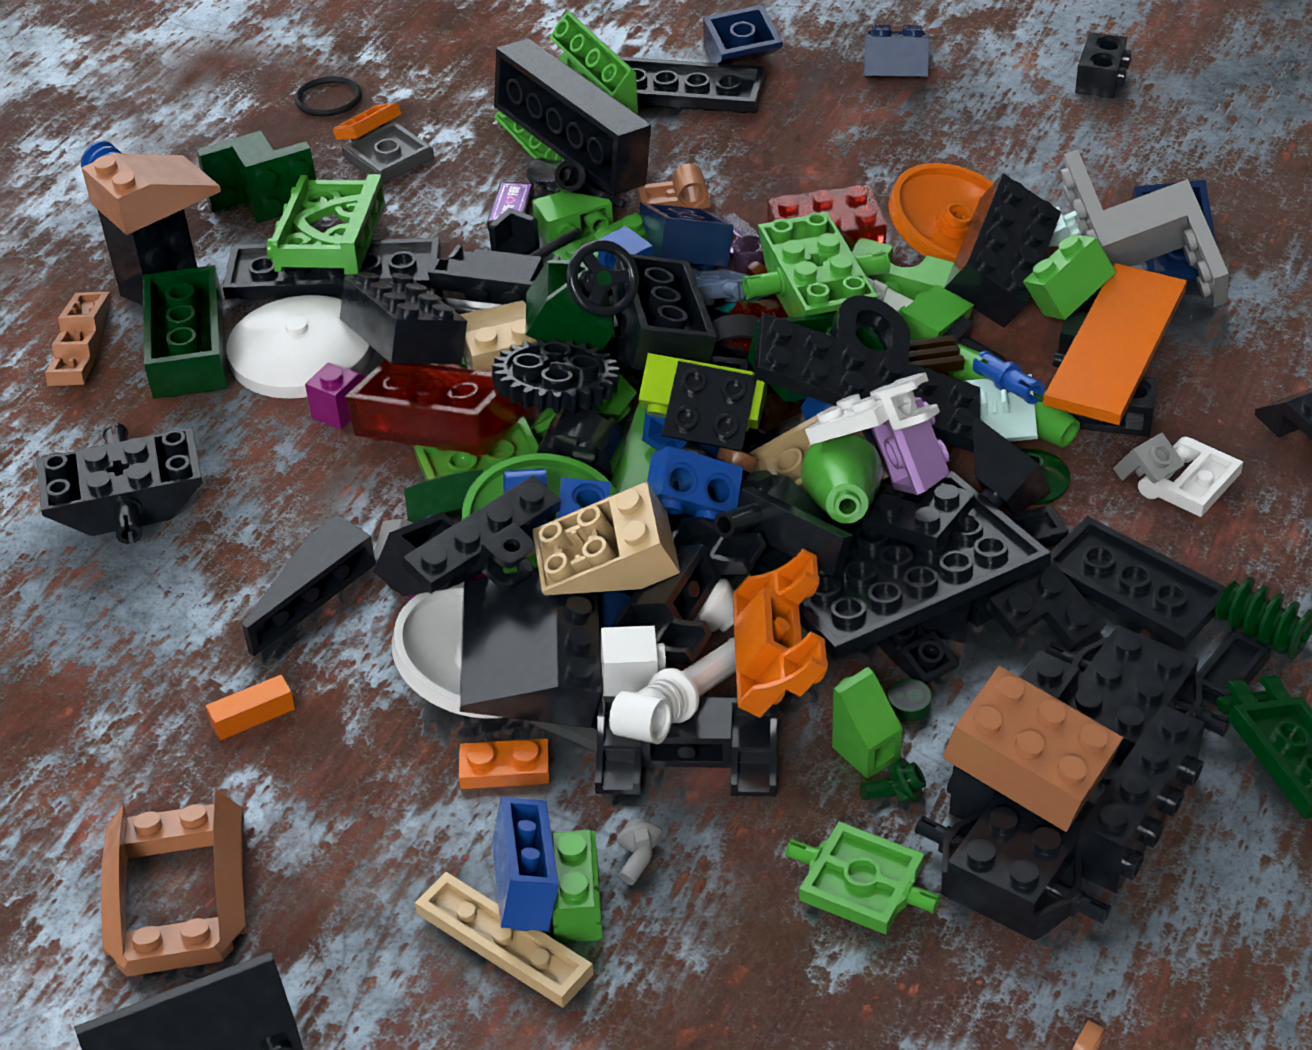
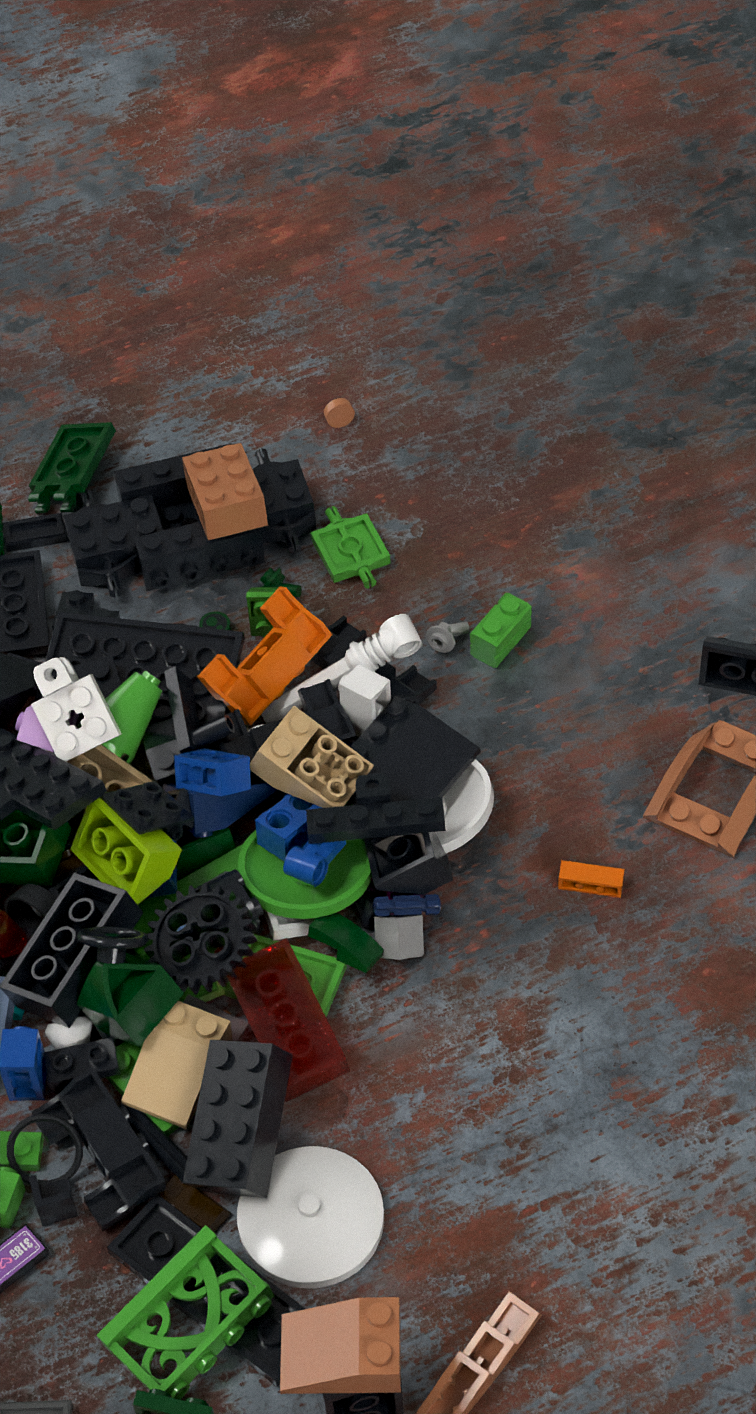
camera: 140 degrees left, 10 degrees up
black slope [36,423,203,544] -> none
dark green brick [143,265,228,399] -> none
black slope [242,514,376,656] -> none
magenta slope [305,362,386,430] -> none
tan plate [415,872,594,1008] -> none
orange plate [459,738,550,789] -> none
blue brick [492,797,559,931] -> none

